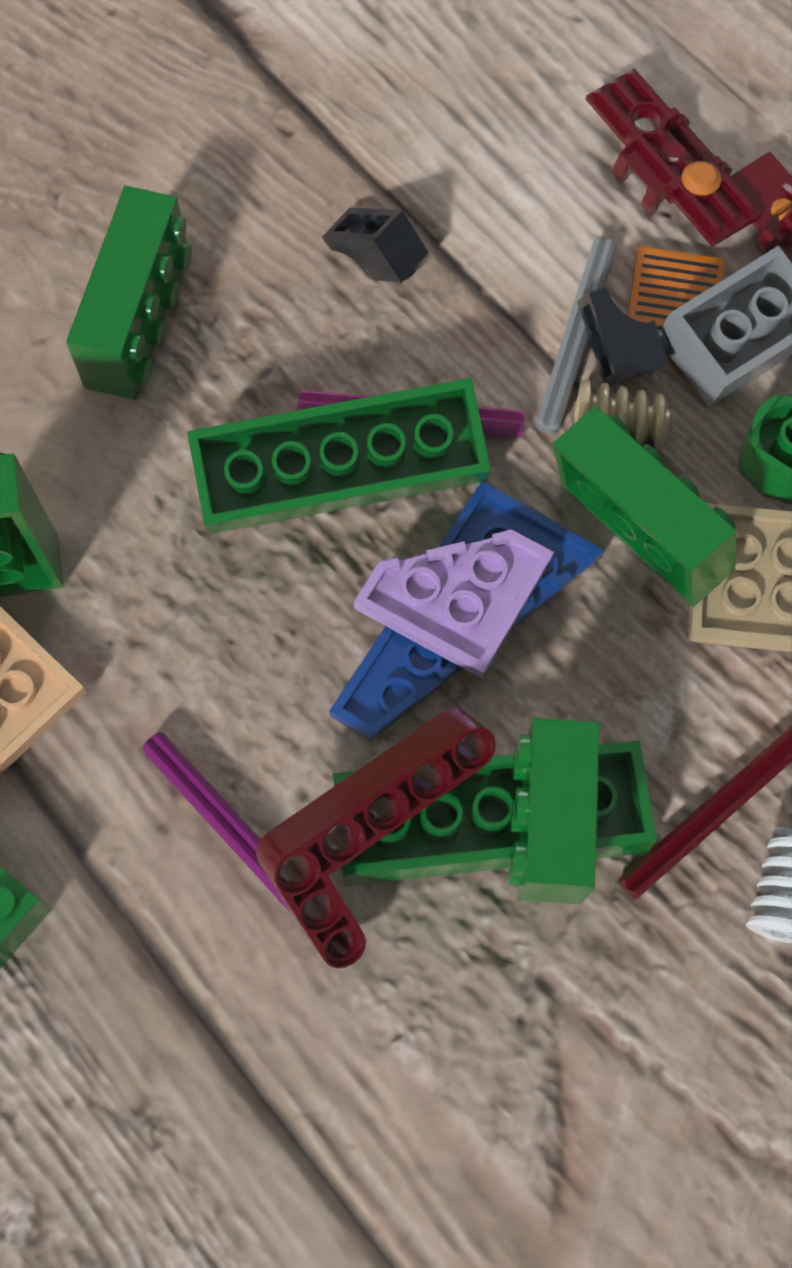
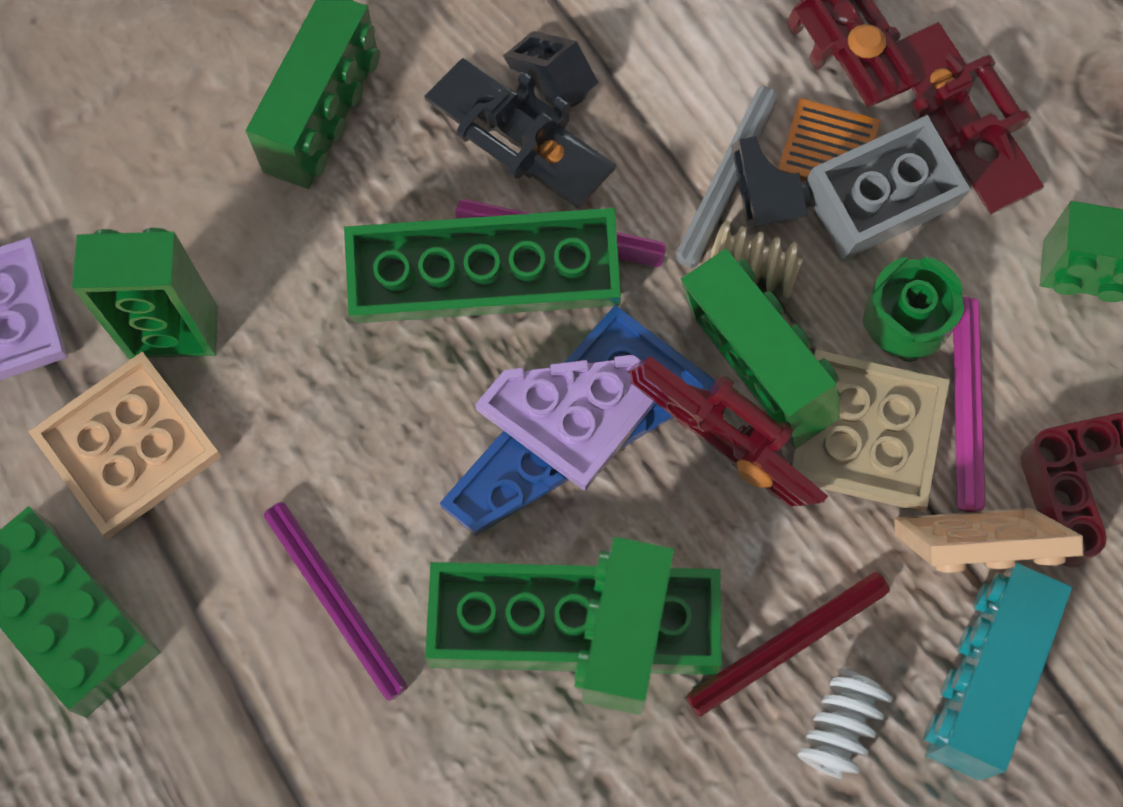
camera: 10 degrees right, 0 degrees up
dark red beam [256,708,496,969] -> none
none -> black piece [424,58,616,209]
none -> dark red piece [628,356,828,507]

